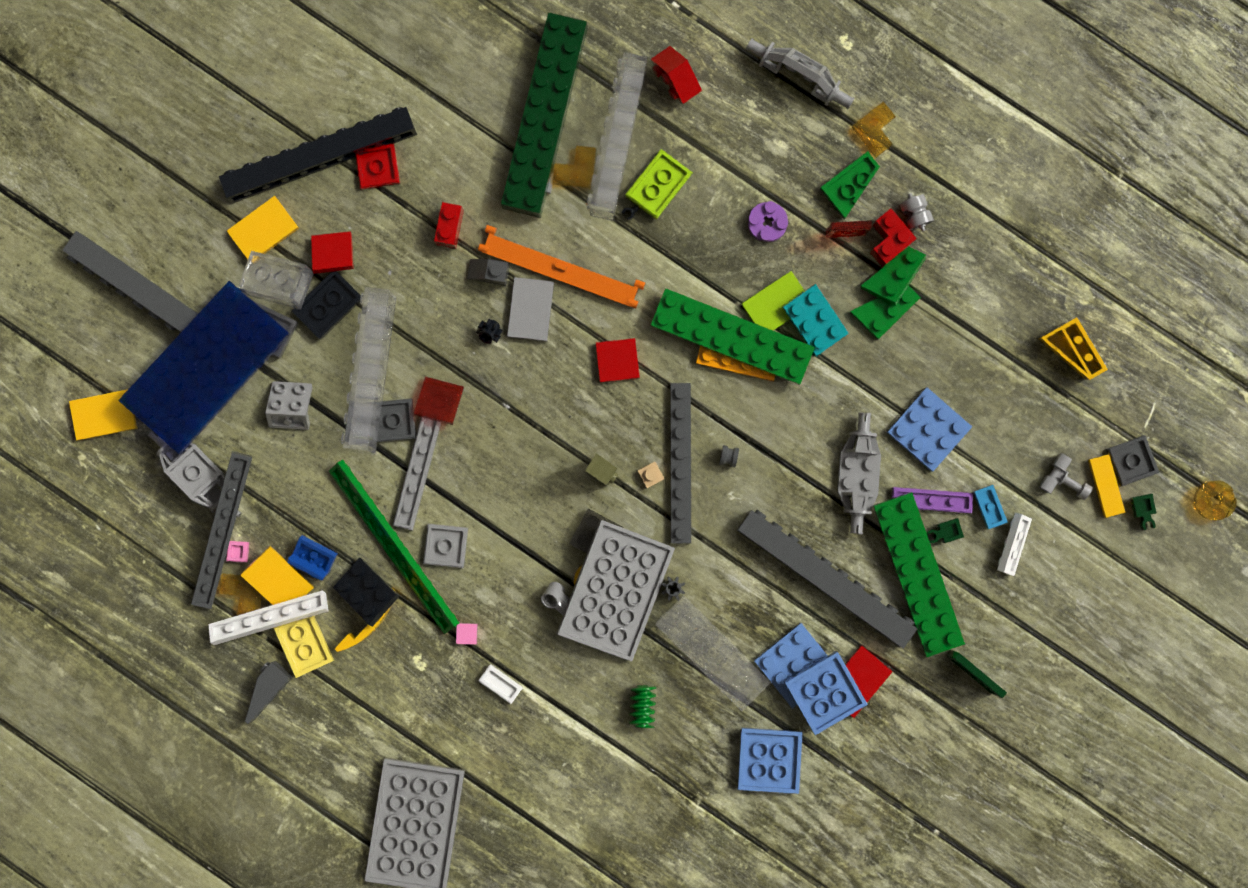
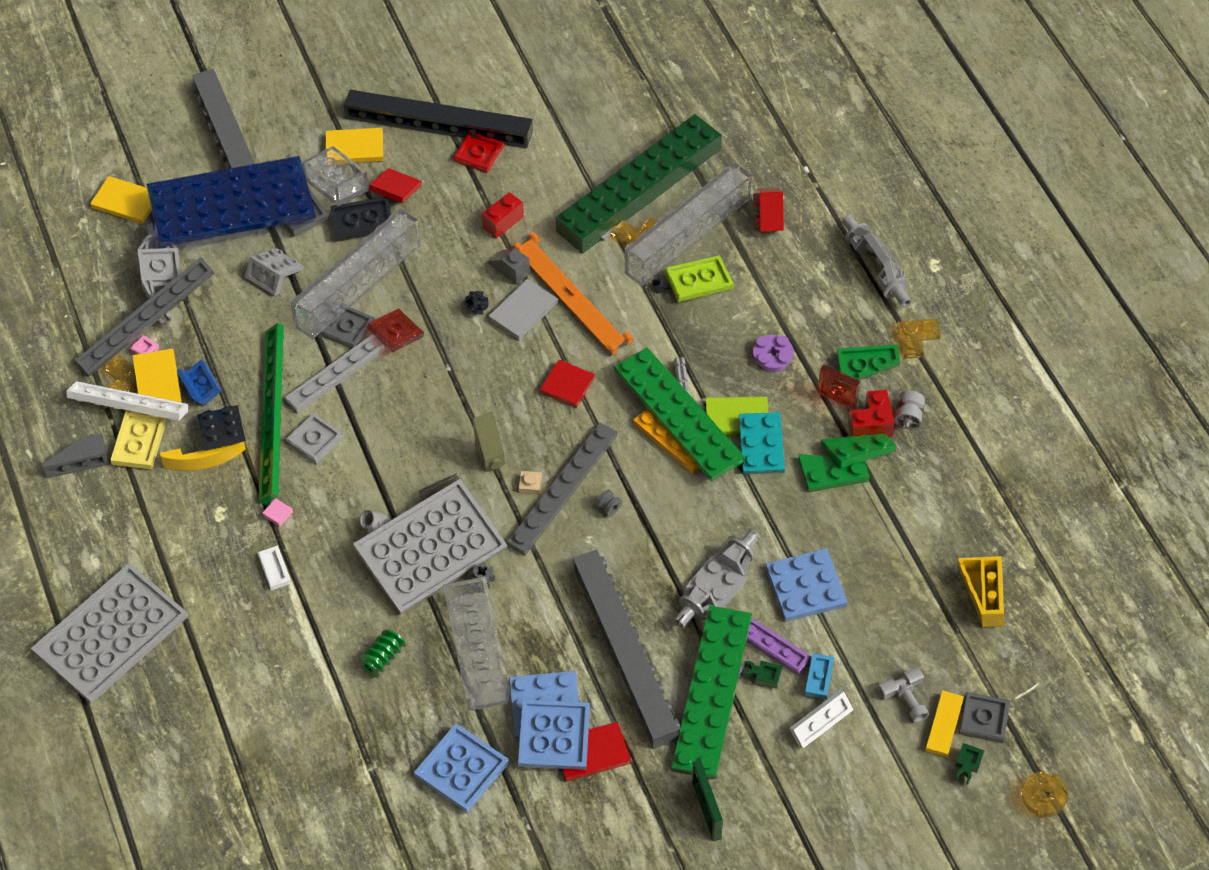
camera: 35 degrees right, 30 degrees down
none -> light grey axle [674,357,688,392]

